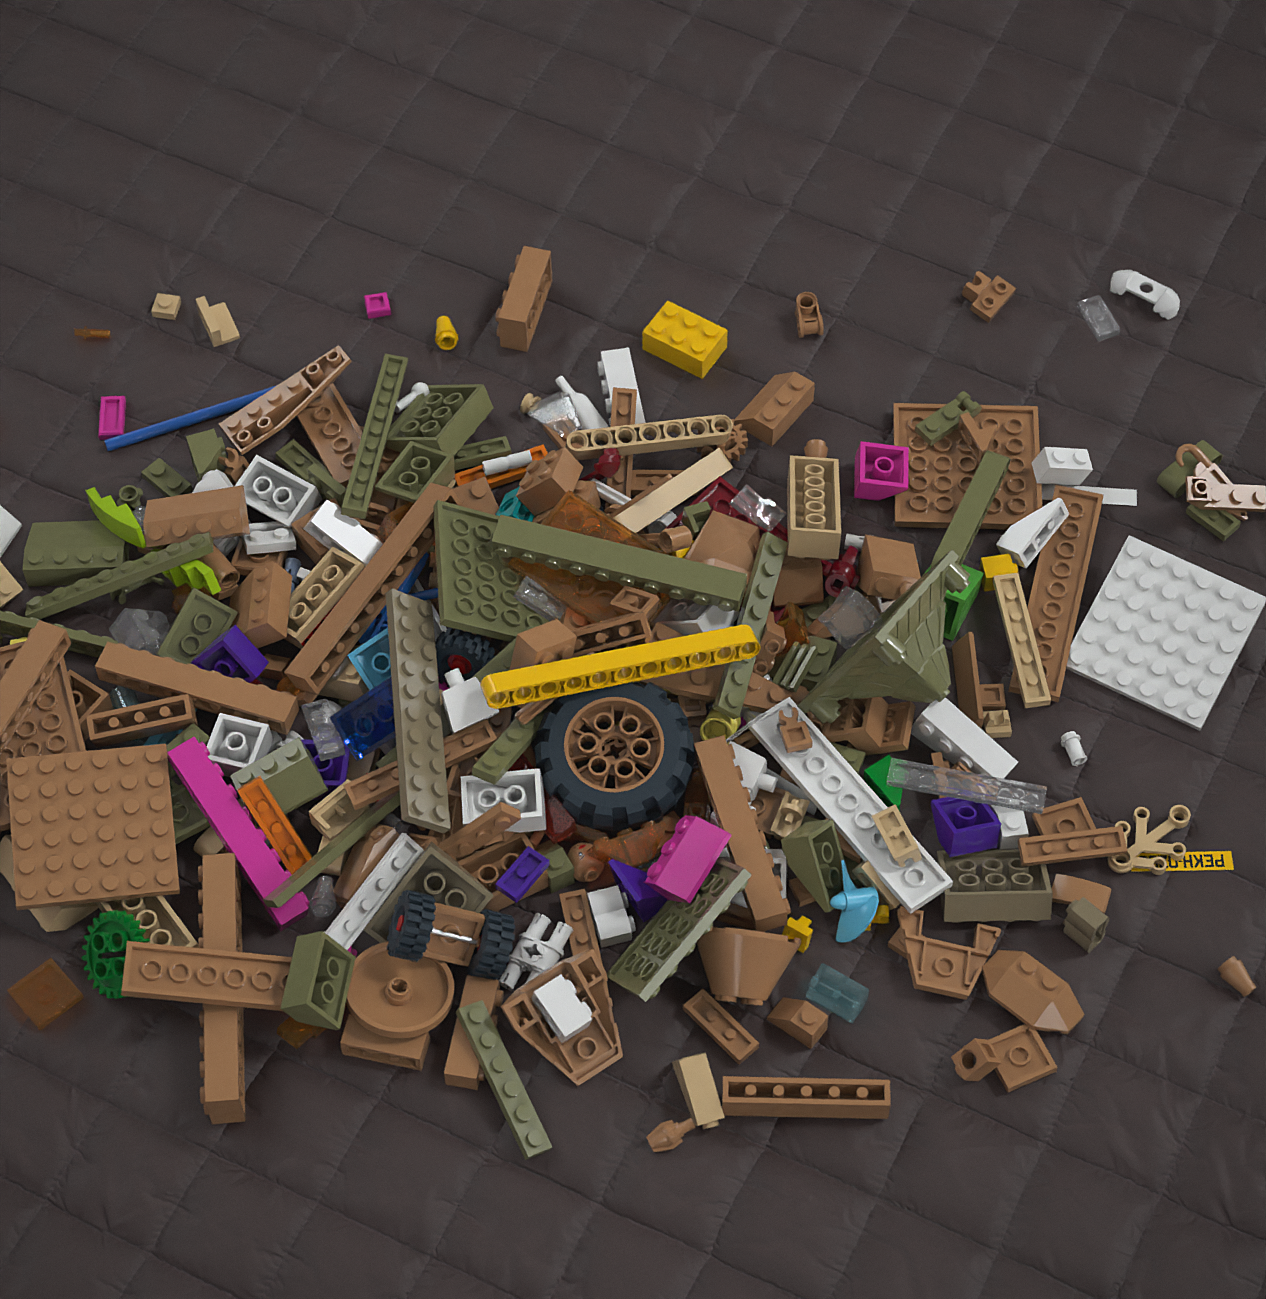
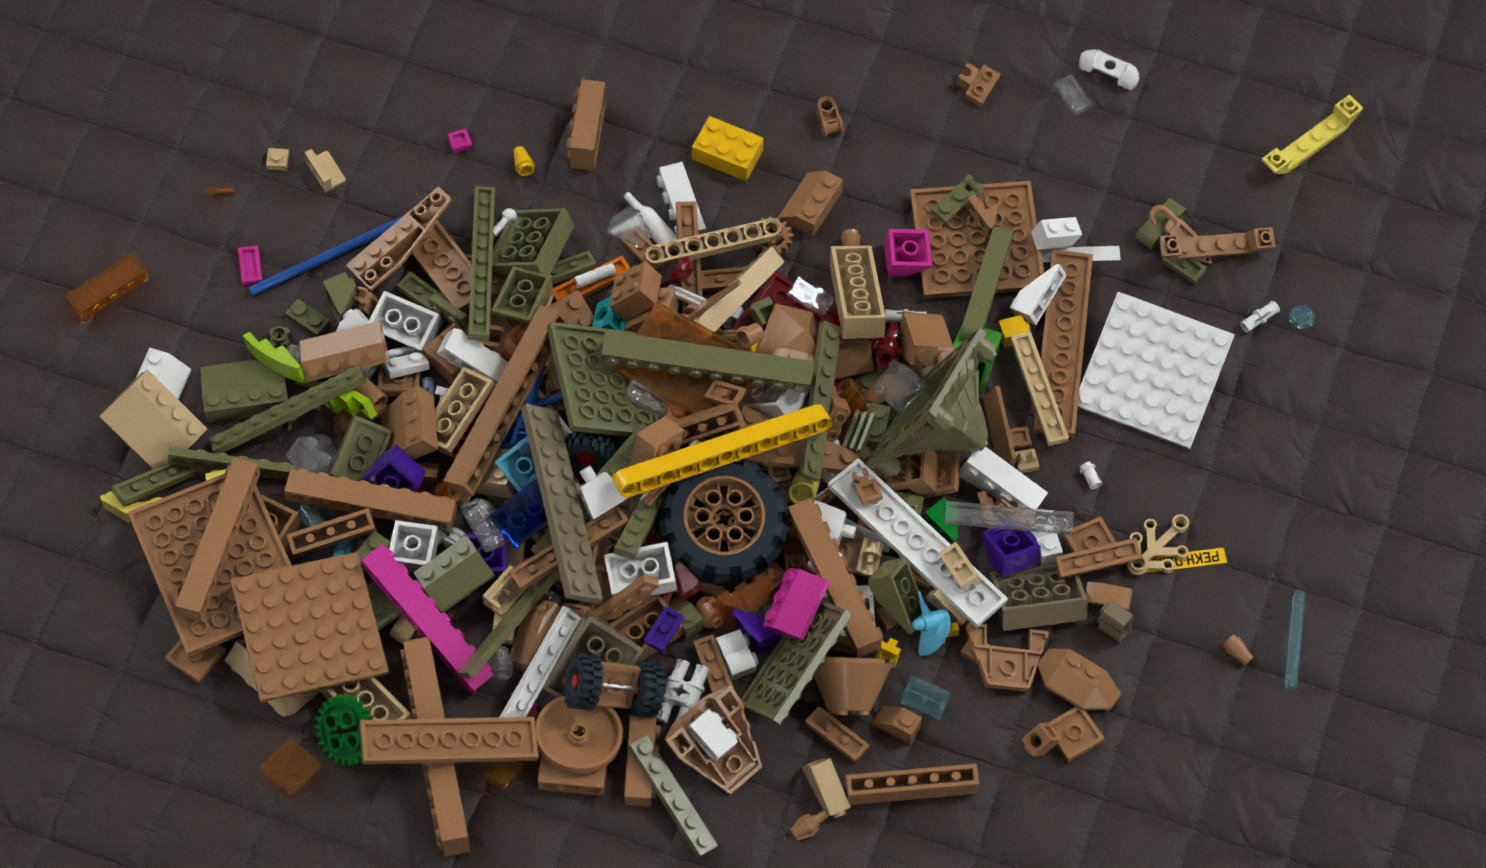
camera: 10 degrees left, 5 degrees up
orange plate [237,776,312,874] -> none
olive slope [280,931,356,1030] -> none
tan bush [520,393,541,417] -> none

